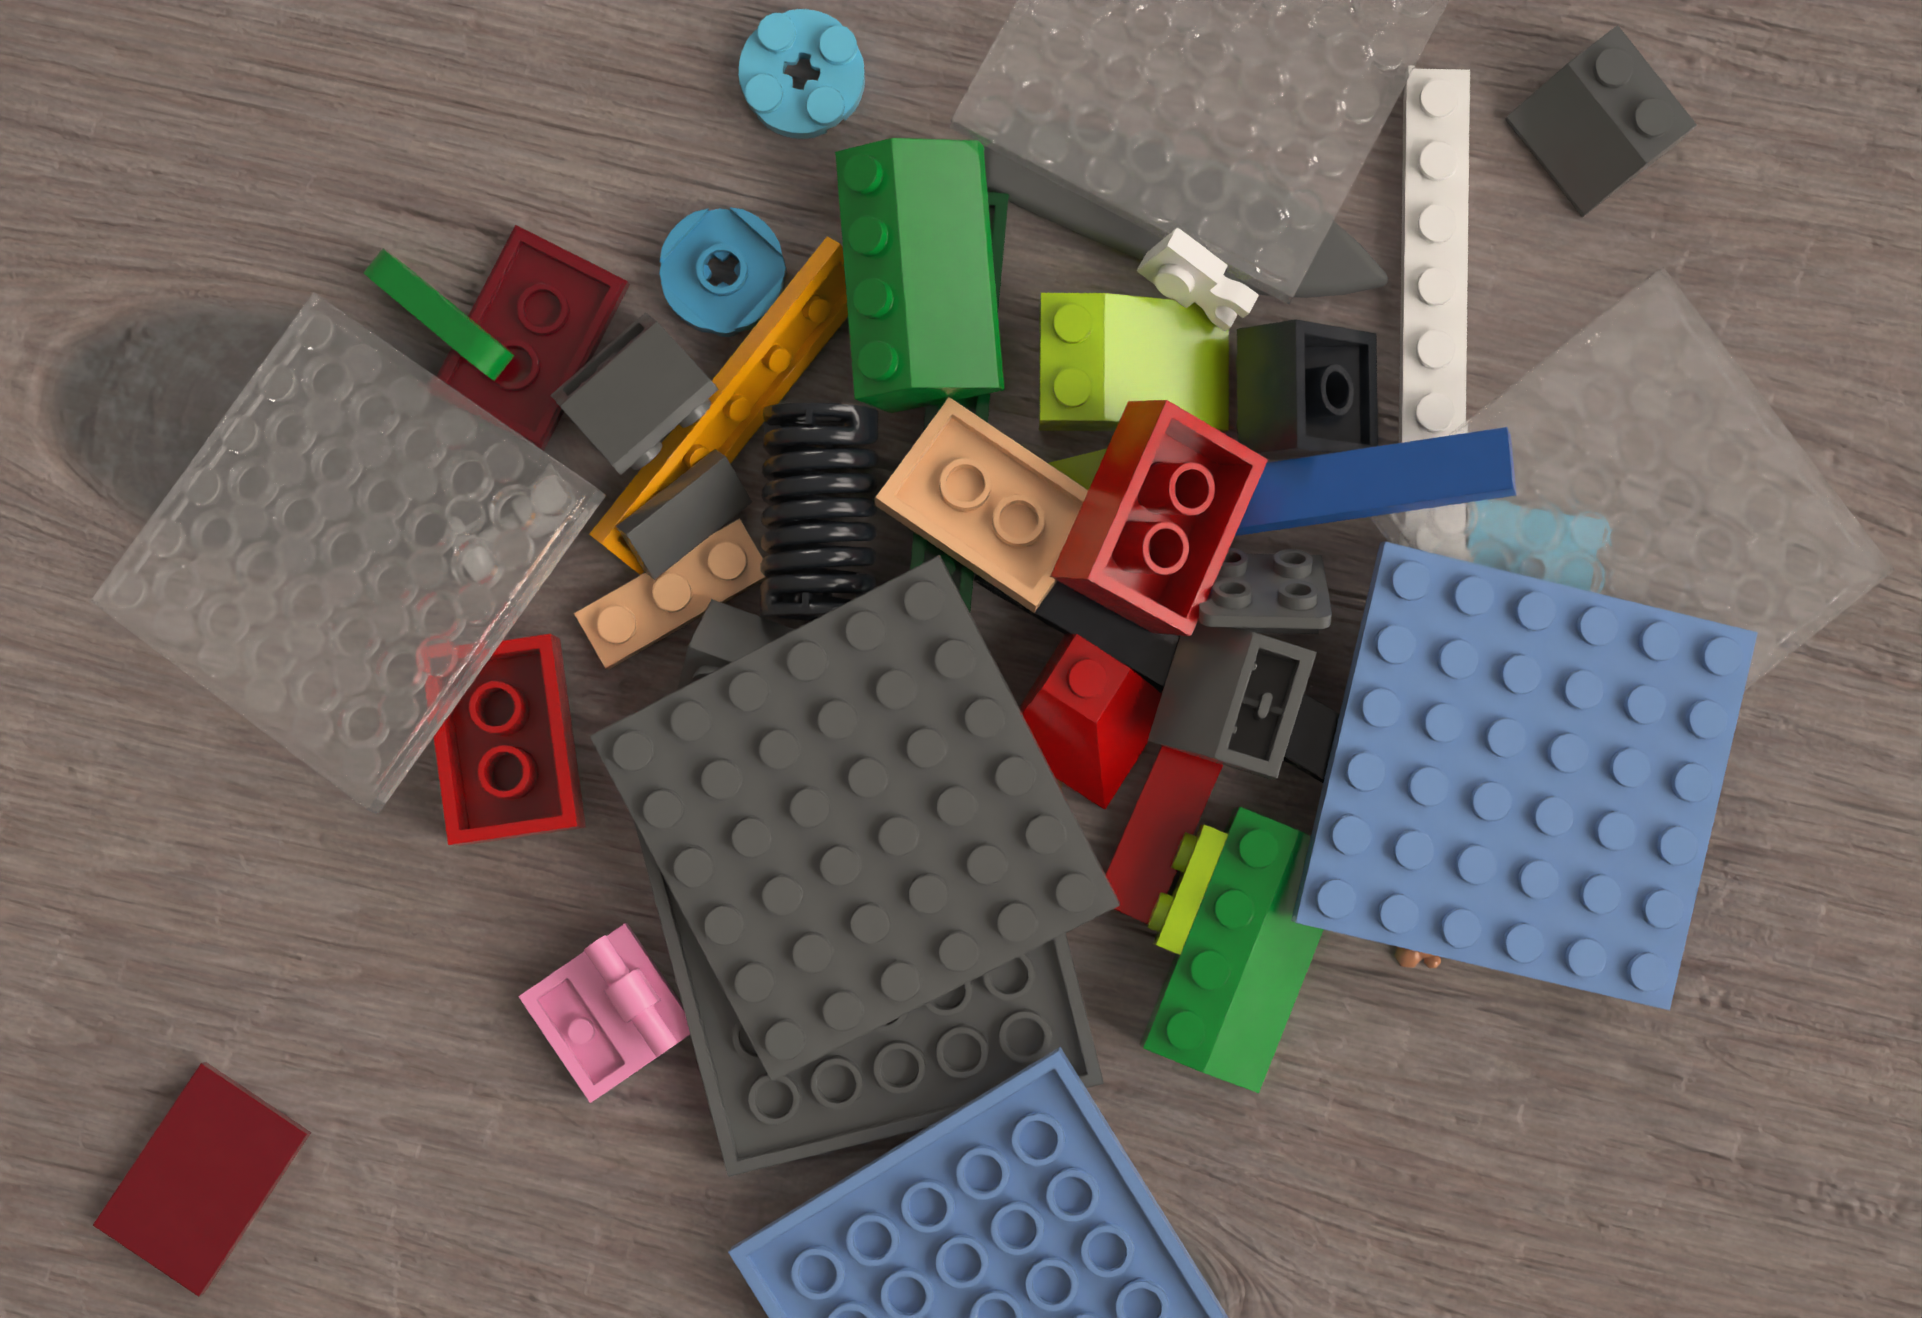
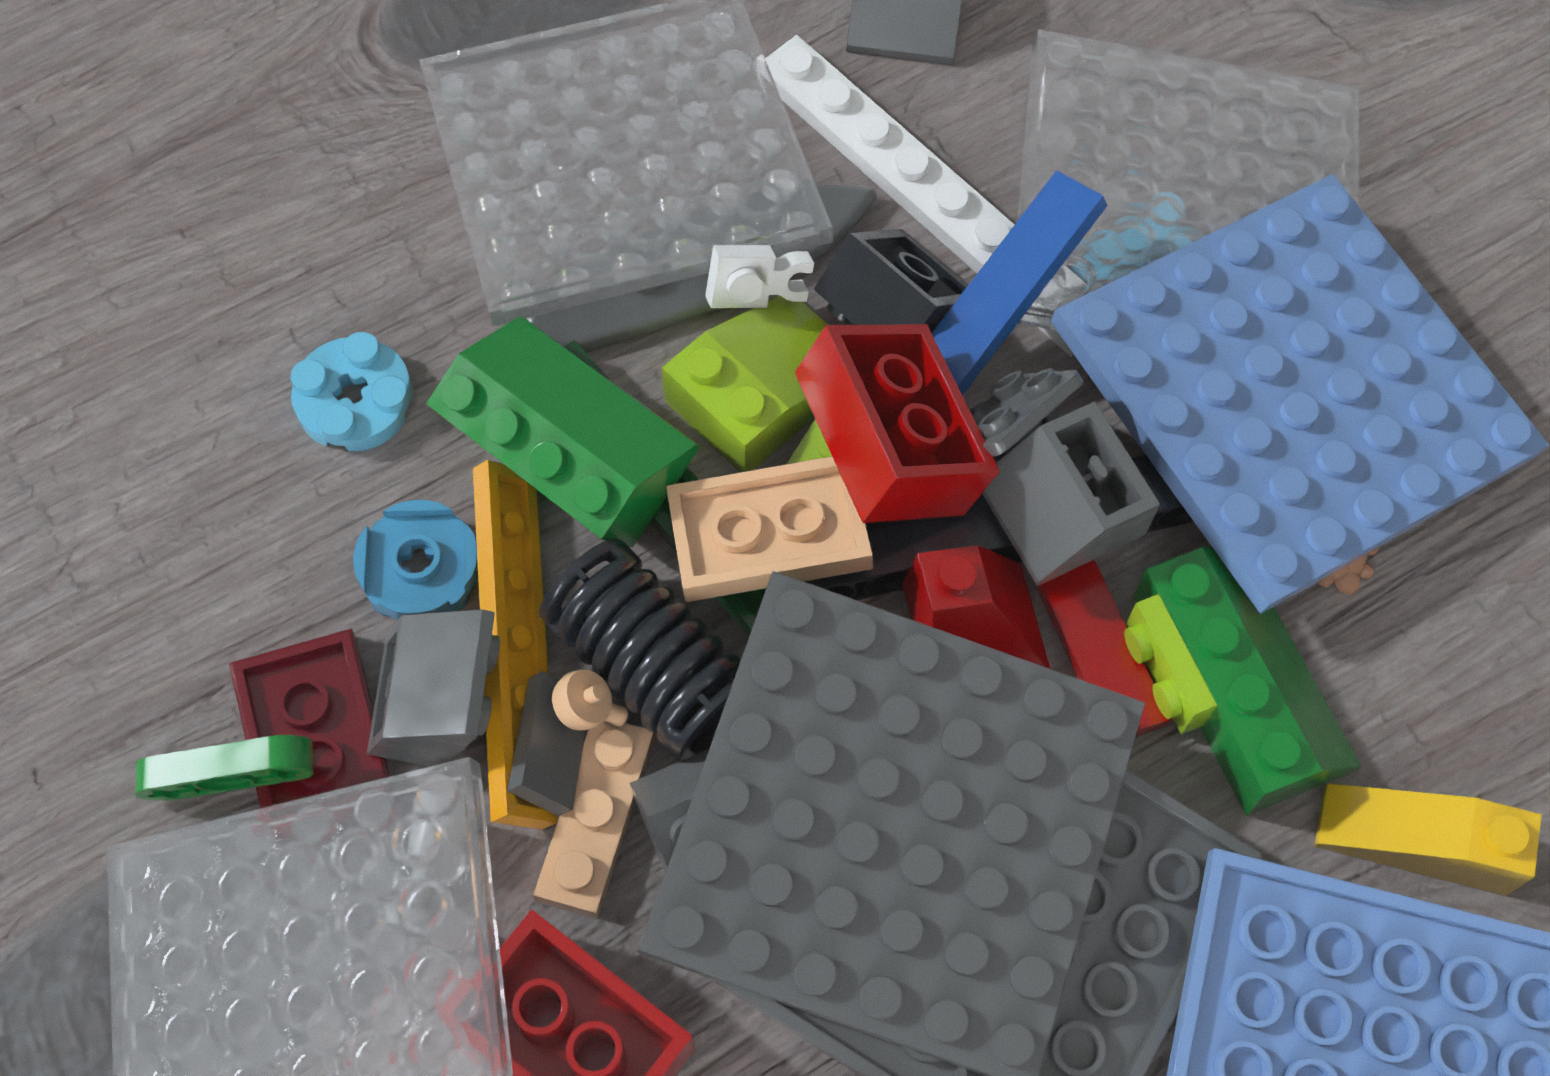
camera: 50 degrees left, 20 degrees down
none -> light nougat piece [552,670,628,731]
none -> yellow slope [1314,783,1542,896]

